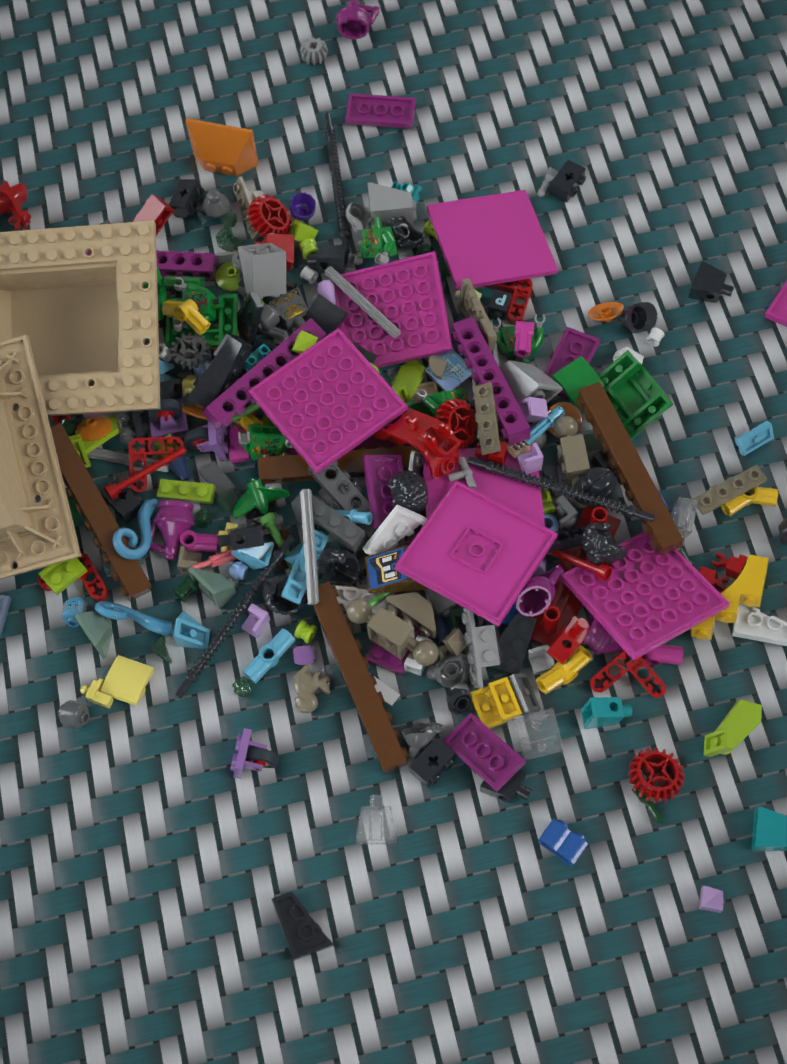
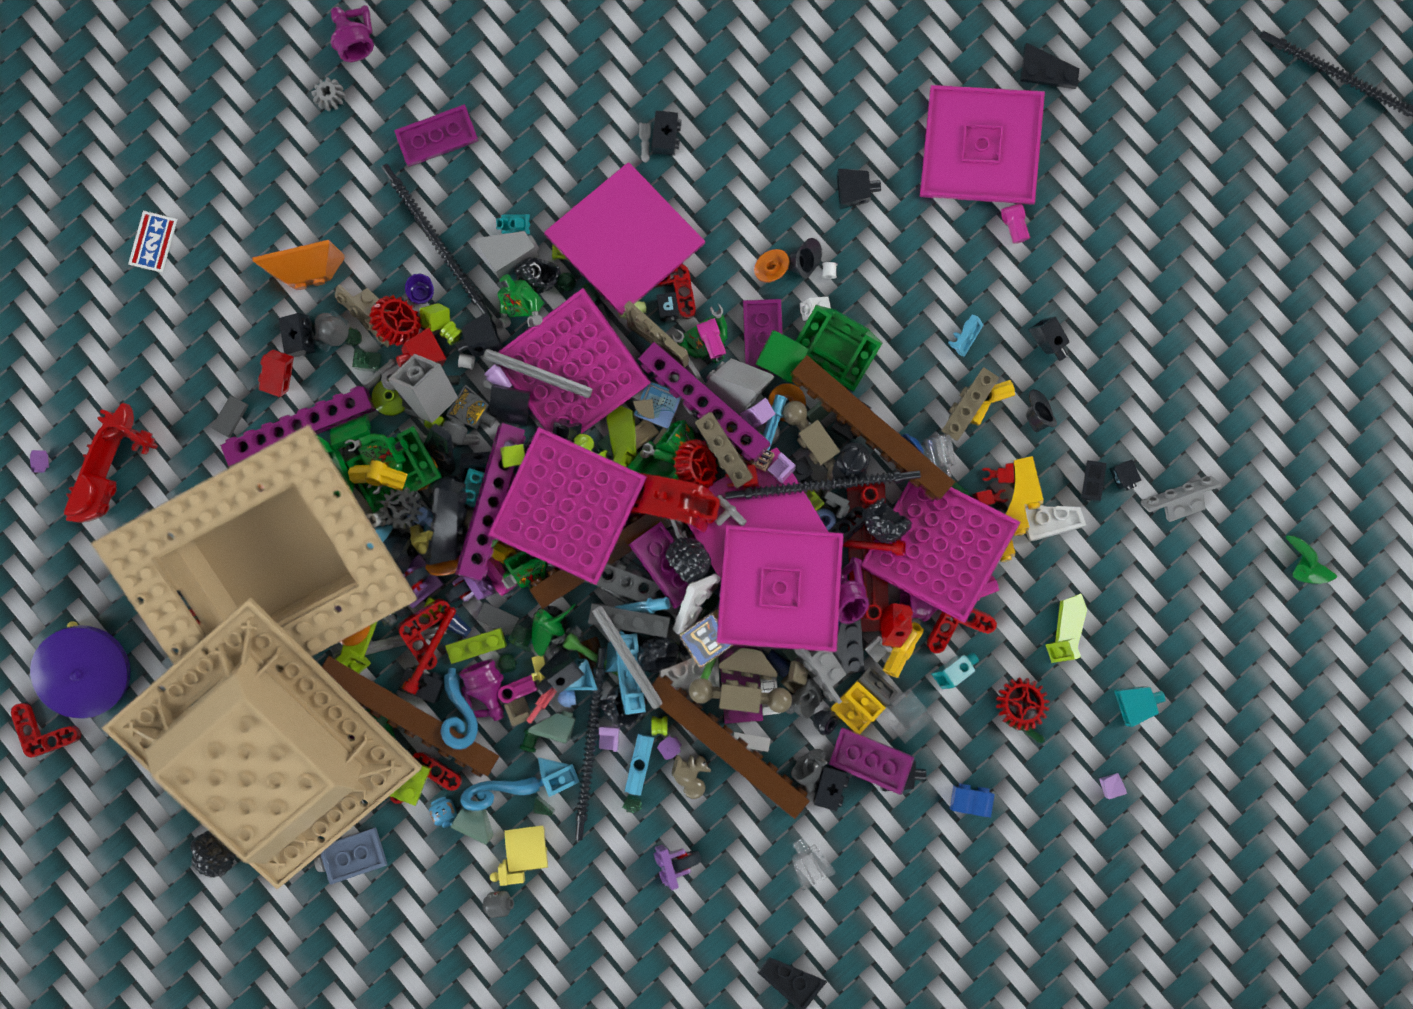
camera: 30 degrees left, 20 degrees up
light grey hair [346,202,370,236] -> none
none -> sticker [128,211,177,273]

